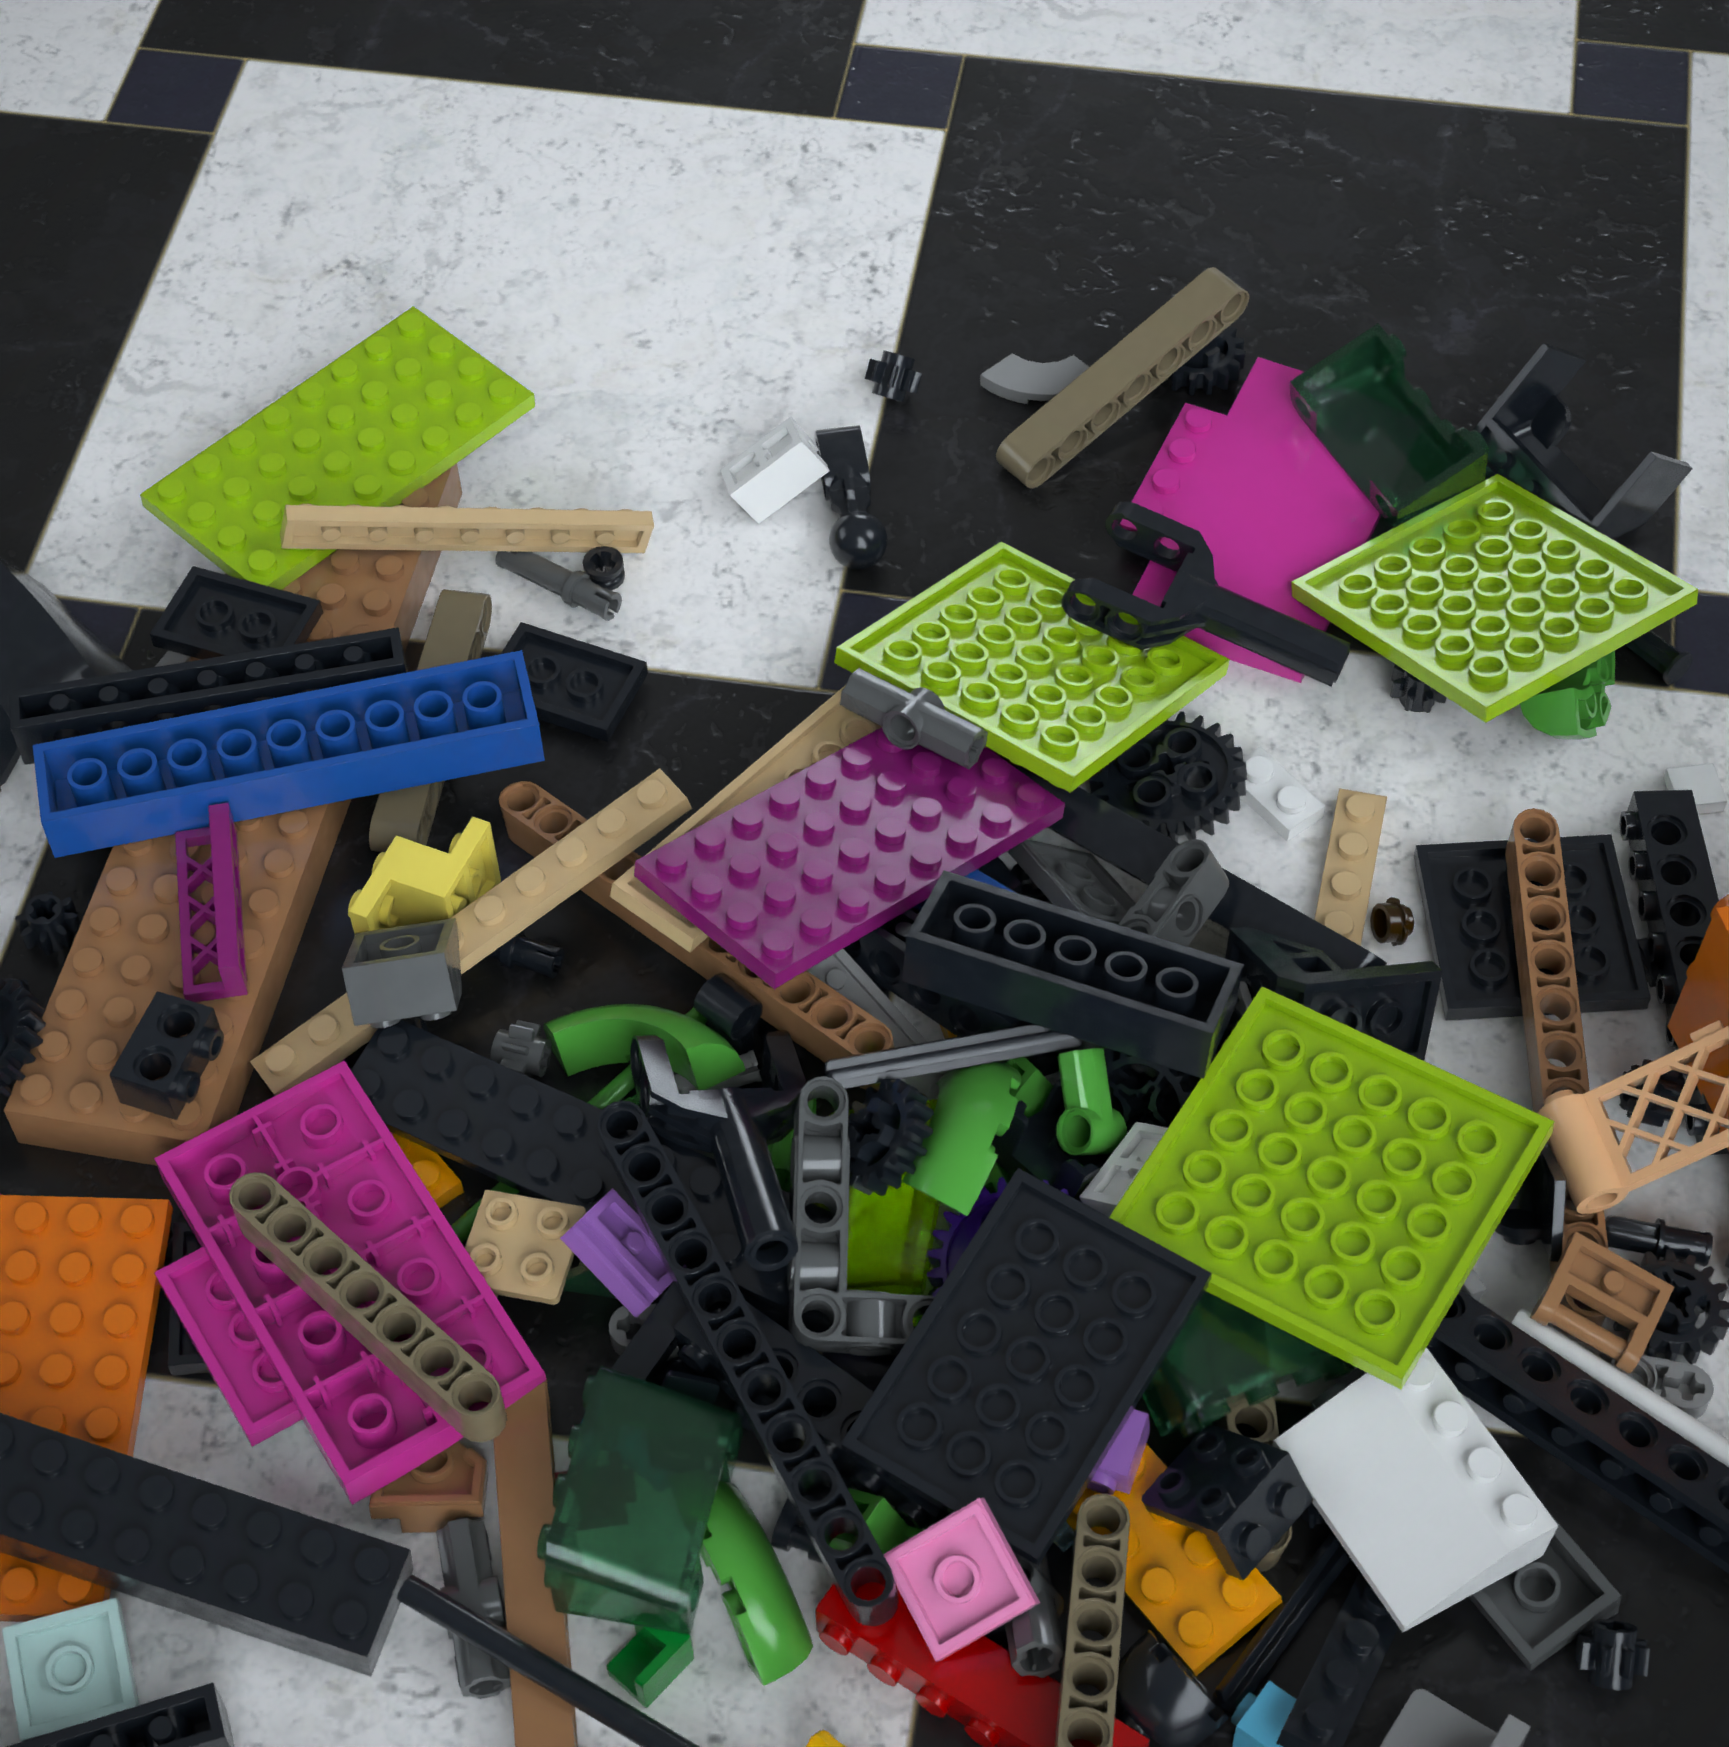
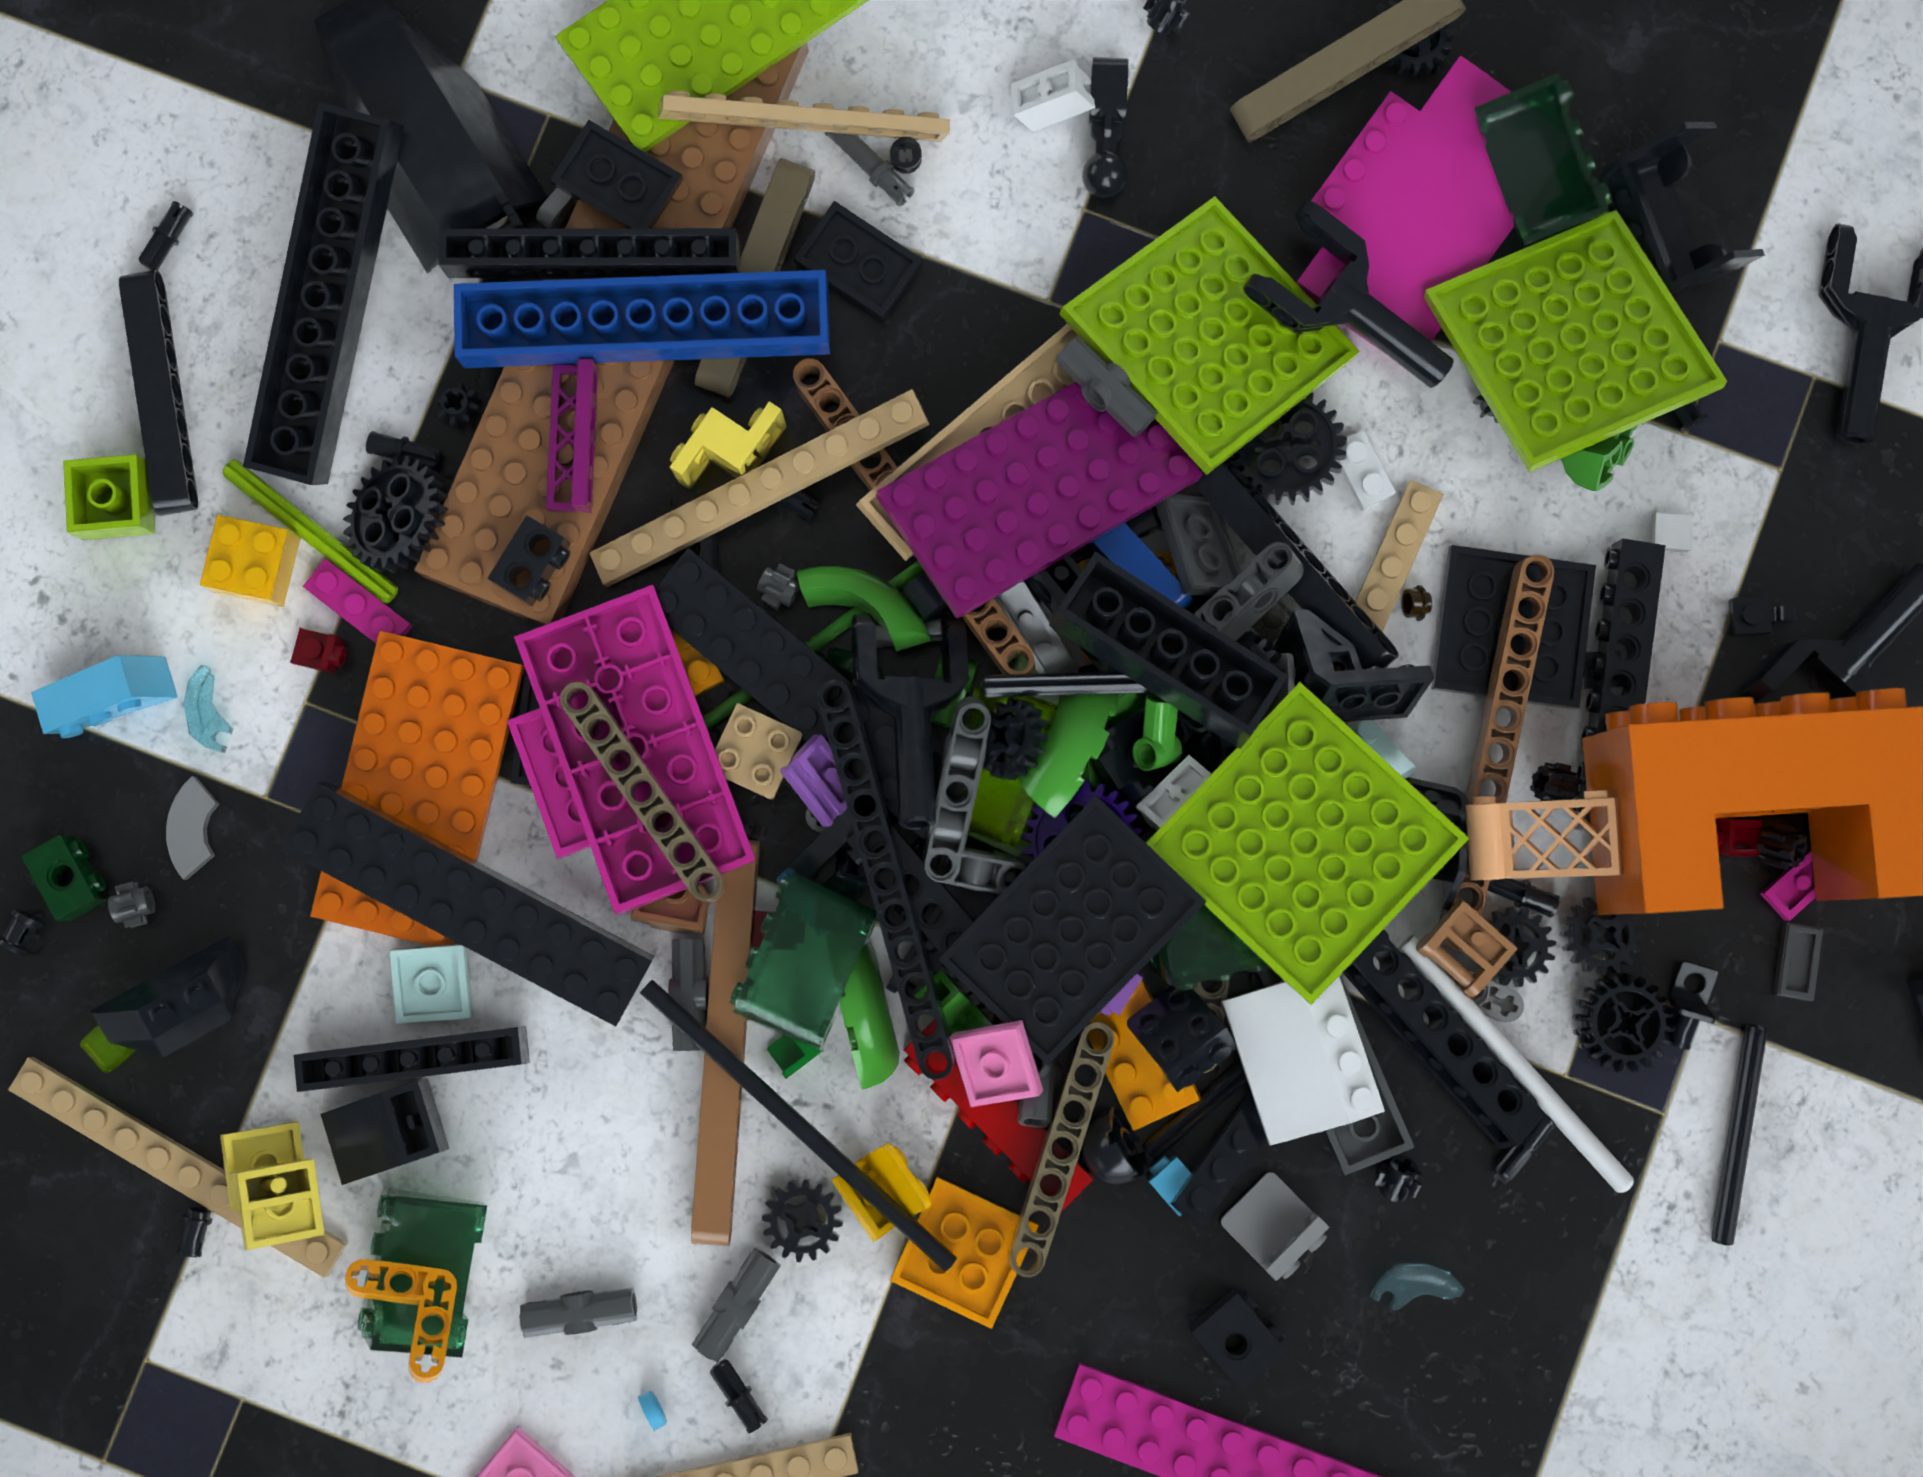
camera: 10 degrees right, 30 degrees up
dark grey slope [342,918,462,1028] -> none
light grey tile [980,353,1089,404] -> none

